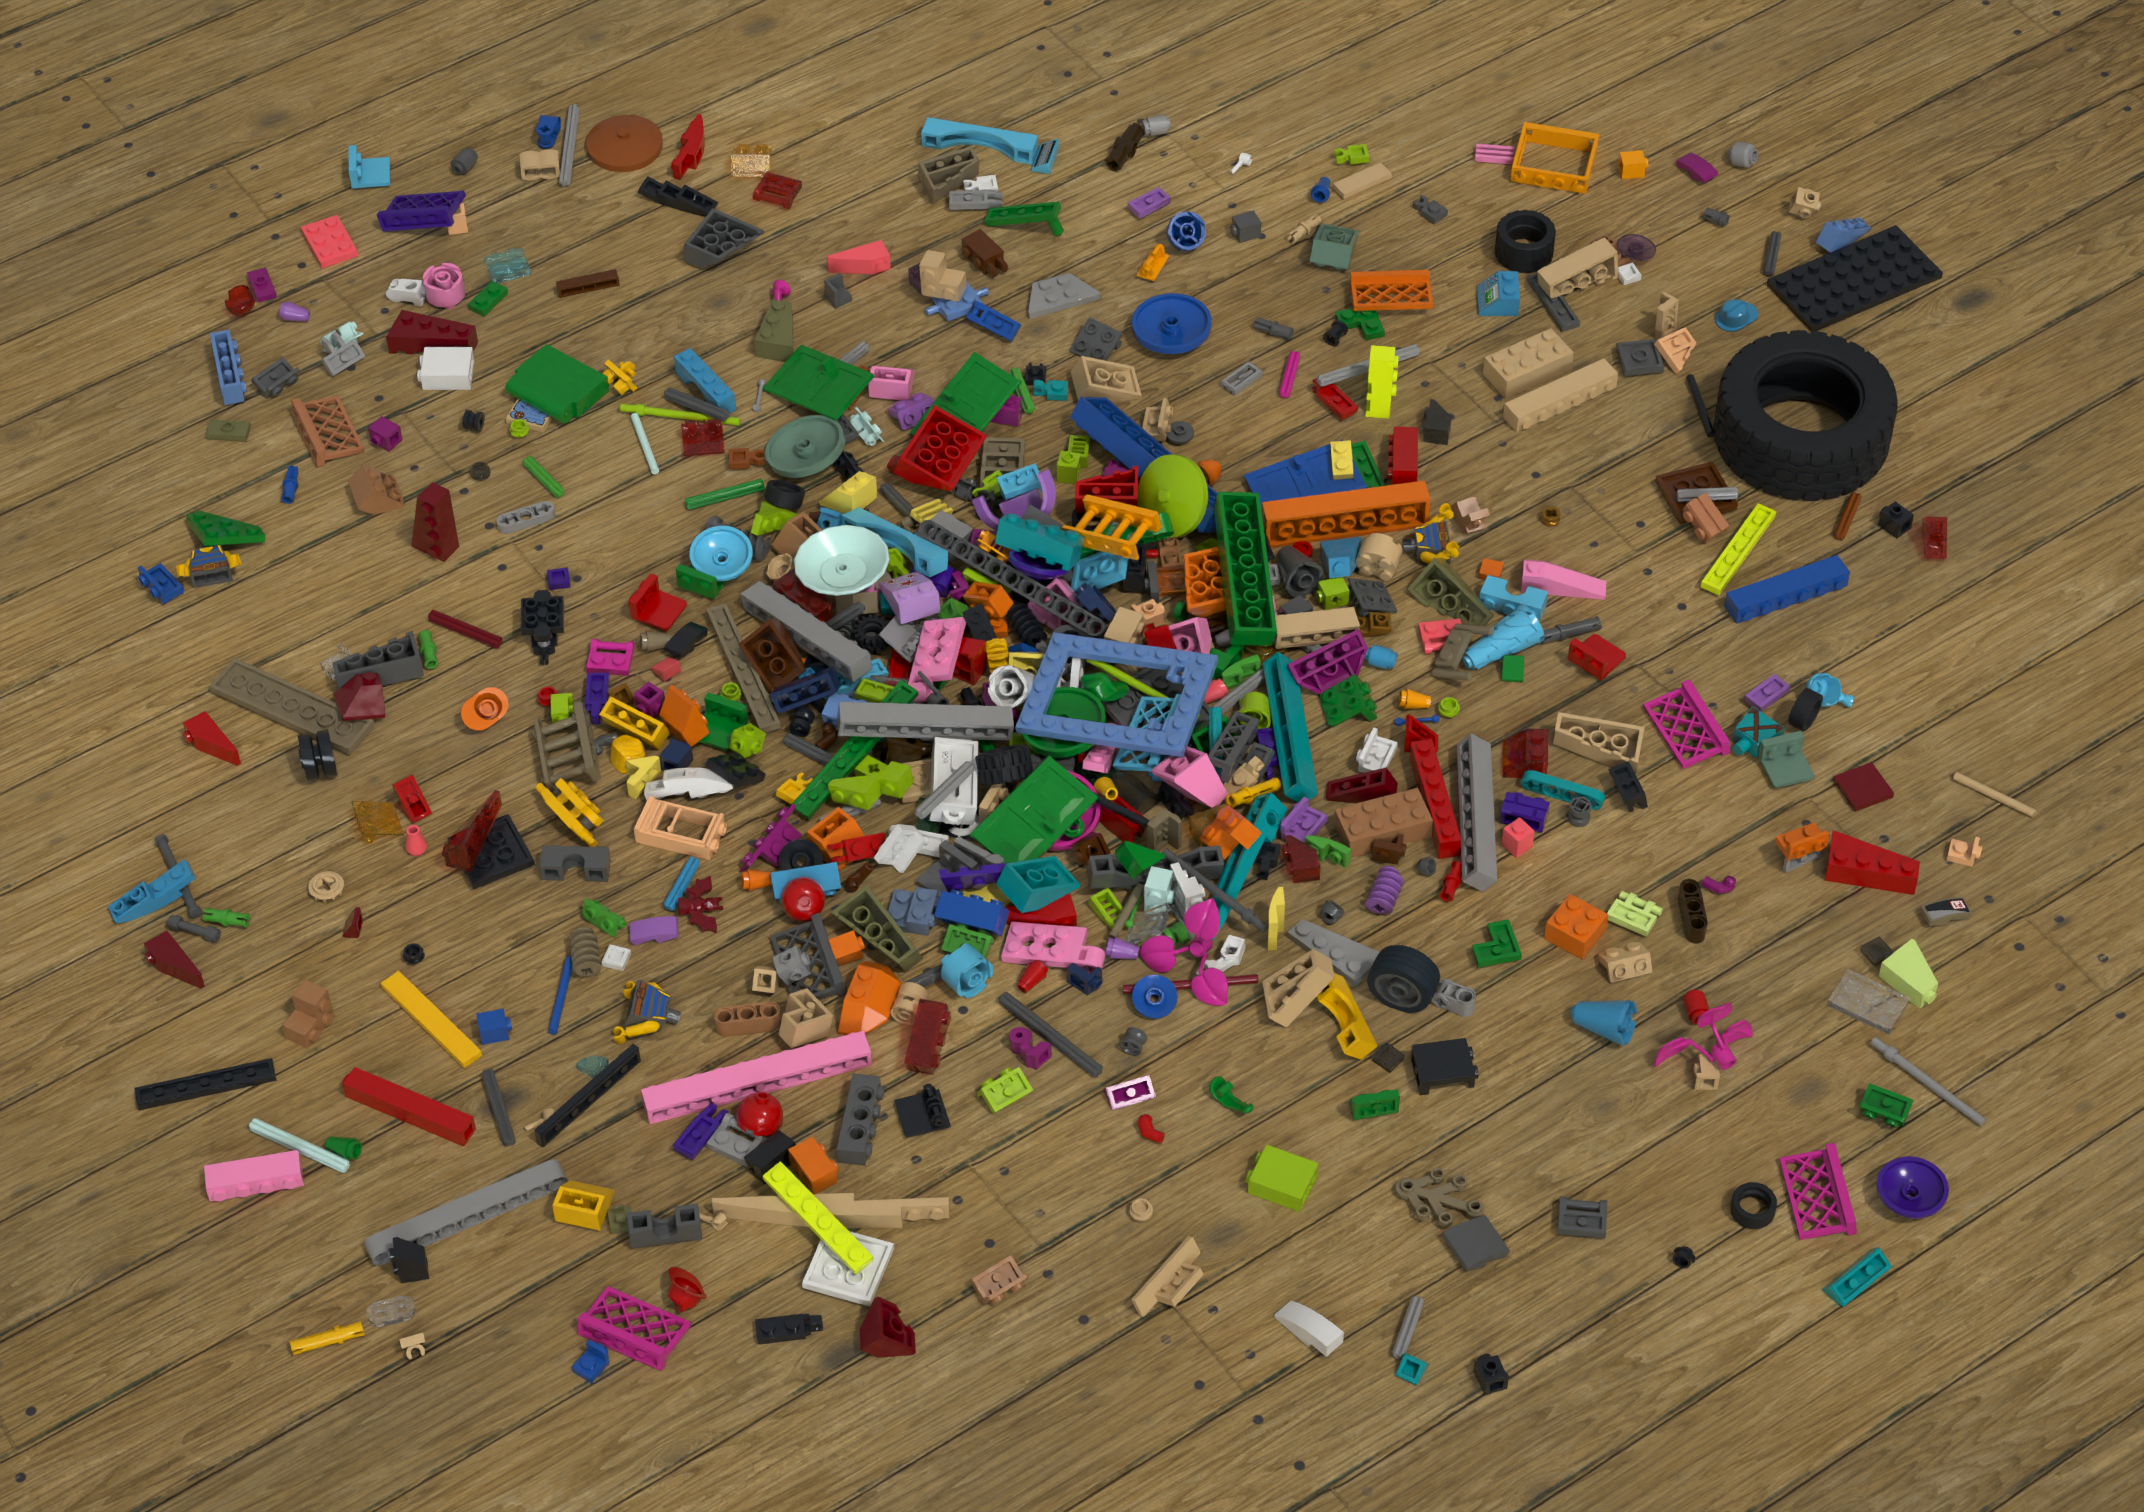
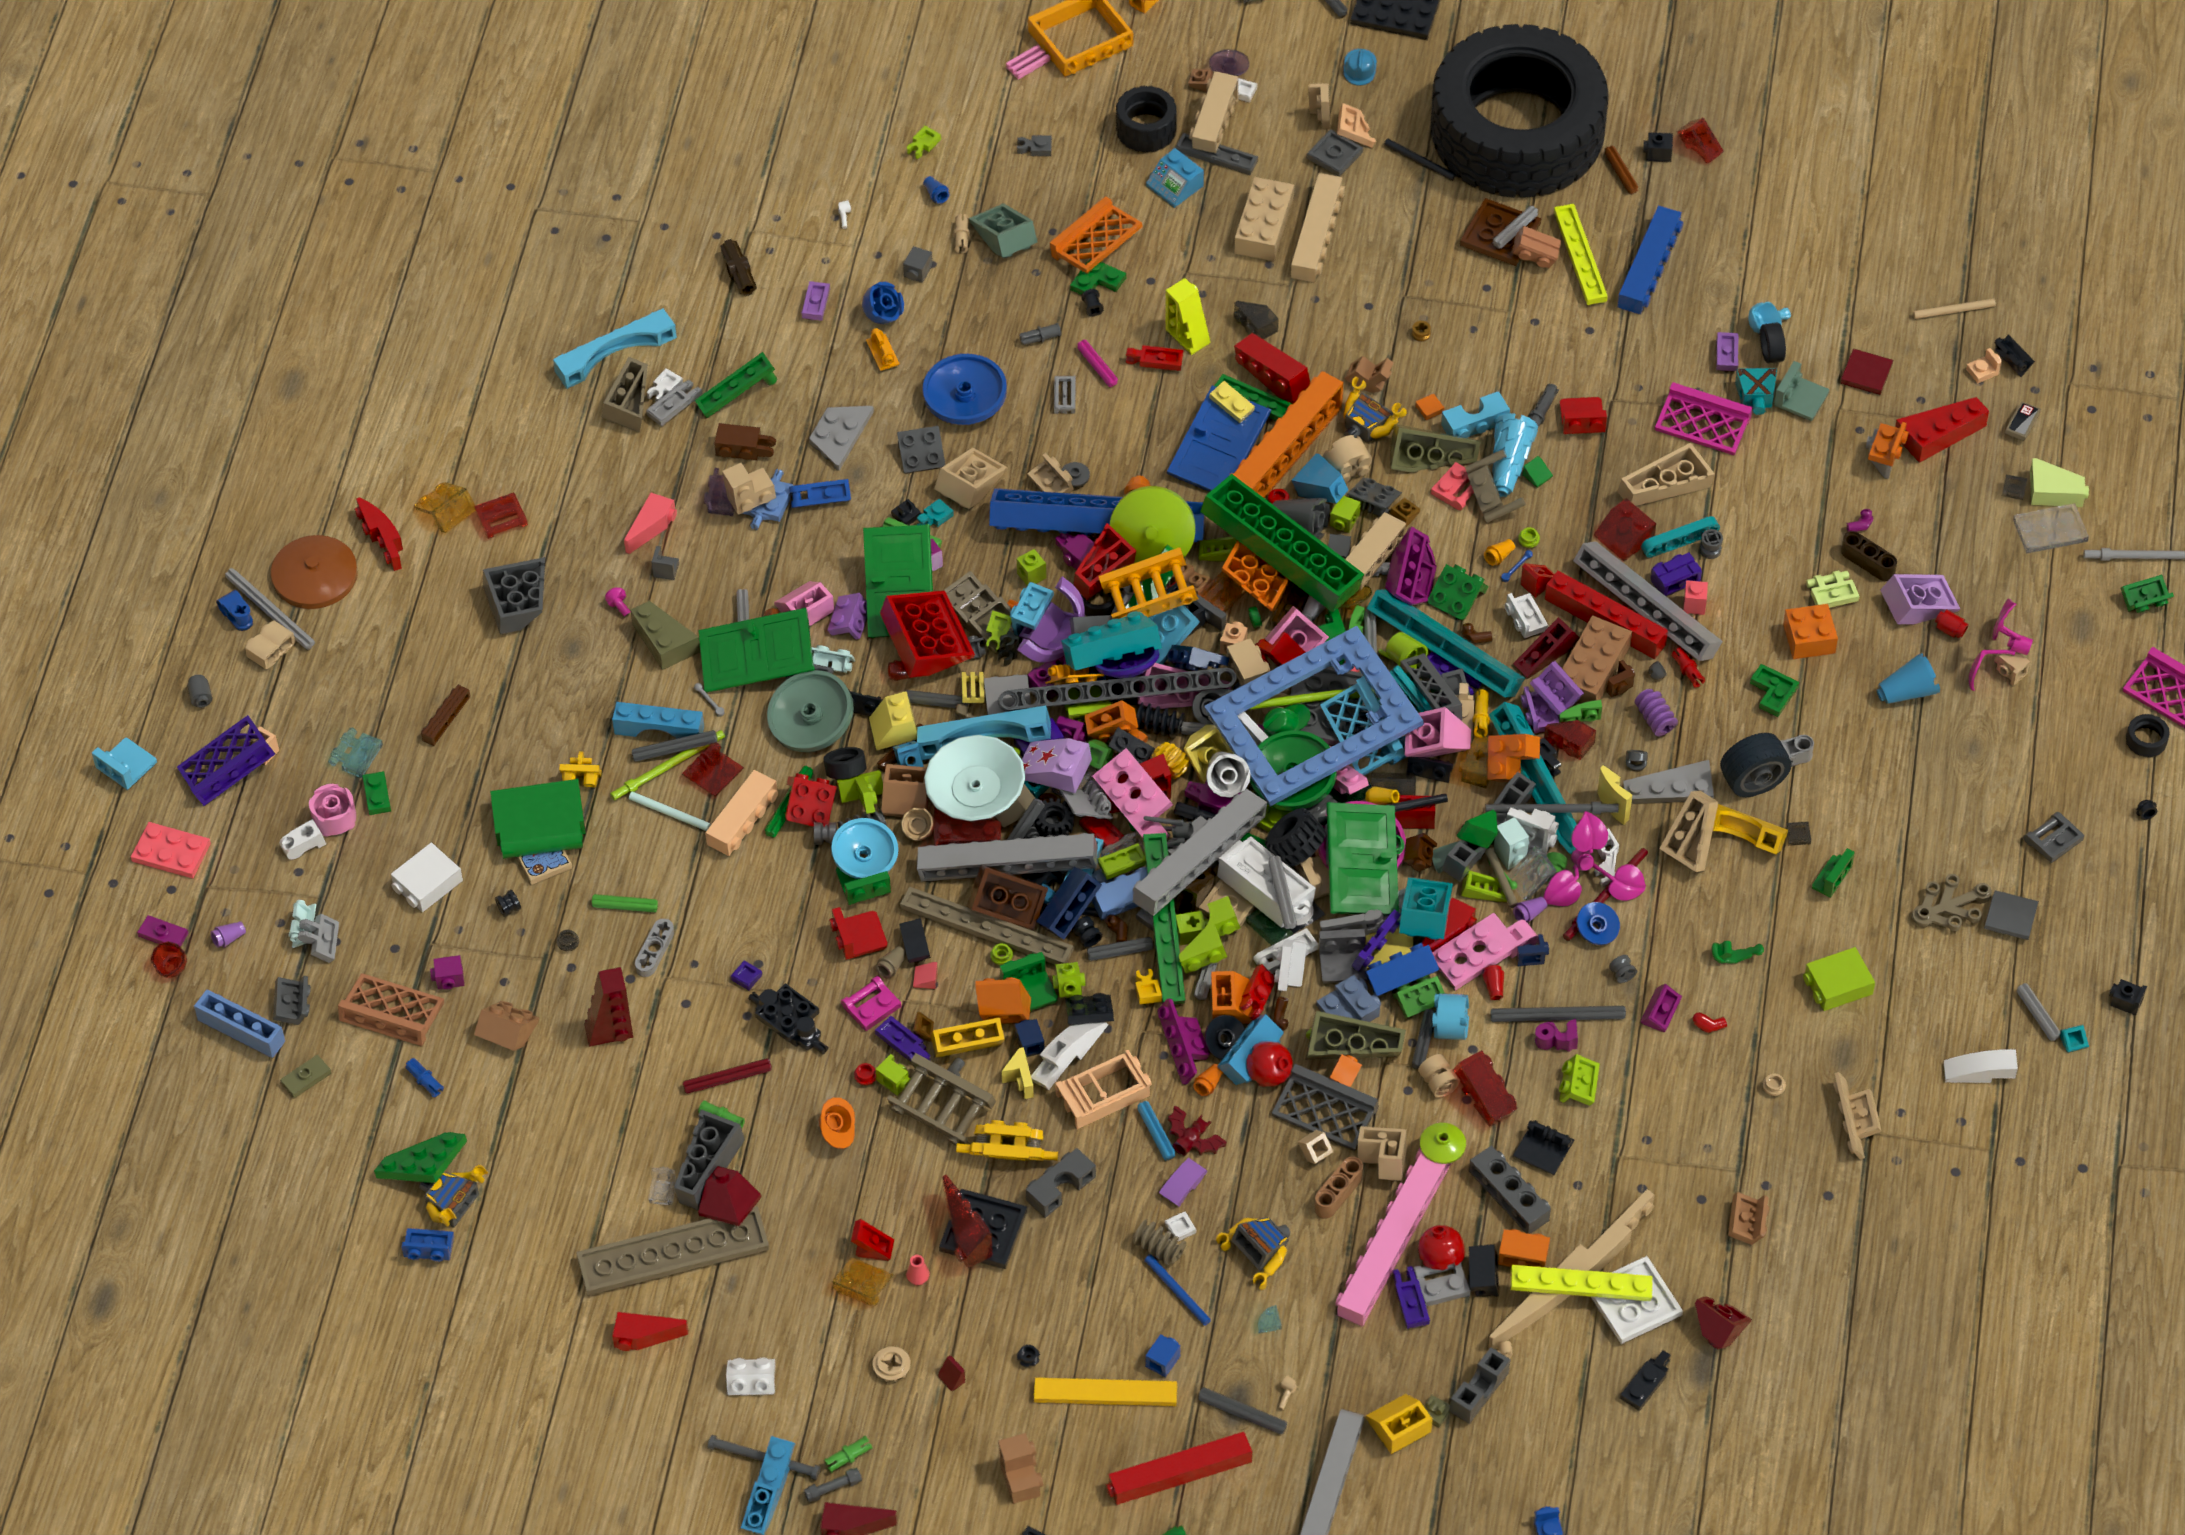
camera: 45 degrees left, 5 degrees up
black wheel [298,729,338,782] -> none
dark red wedge [386,310,478,354] -> none
lime plate [509,419,529,438] -> none
black tile [534,1044,641,1148] -> none
dark pink fence [577,1286,691,1371] -> none
bright green hinge [581,898,627,938] -> none
yellow hair [610,735,646,774] -> none
magenta brick [634,681,665,718] -> none
black slope [638,176,718,216] -> none
red piece [668,1267,707,1312] -> none
dark orange plate [729,448,764,469] -> none
light grey brick [773,945,811,985] -> none
orange wedge [838,961,902,1035] -> none
blue tile [1008,643,1038,653] -> none
slope [1031,139,1059,174] -> none
lime slope [1068,435,1090,468] -> none
light grey brick [1142,114,1171,137] -> none
dark tan bracket [1147,809,1182,852] -> none
light grey axle [1316,344,1420,387] -> none
tan tile [1333,162,1392,199] -> none
dark azure brick [1365,644,1398,670] -> none
black panel [1410,1038,1479,1096] -> none
bright pink wedge [1521,559,1606,600] -> none
tan bracket [1598,942,1652,983] -> none
black hinge [1608,761,1648,812] -> none
none -> light nougat brick [705,770,778,856]
none -> white bracket [726,1358,775,1395]
none -> red bracket [785,773,837,827]
none -> lime dish [1420,1123,1466,1164]
none -> reddish brown arm [1461,623,1492,644]
none -> medium lavender bracket [1530,661,1584,715]
none -> lavender slope [1880,574,1960,624]
none -> black hinge [1994,334,2035,377]

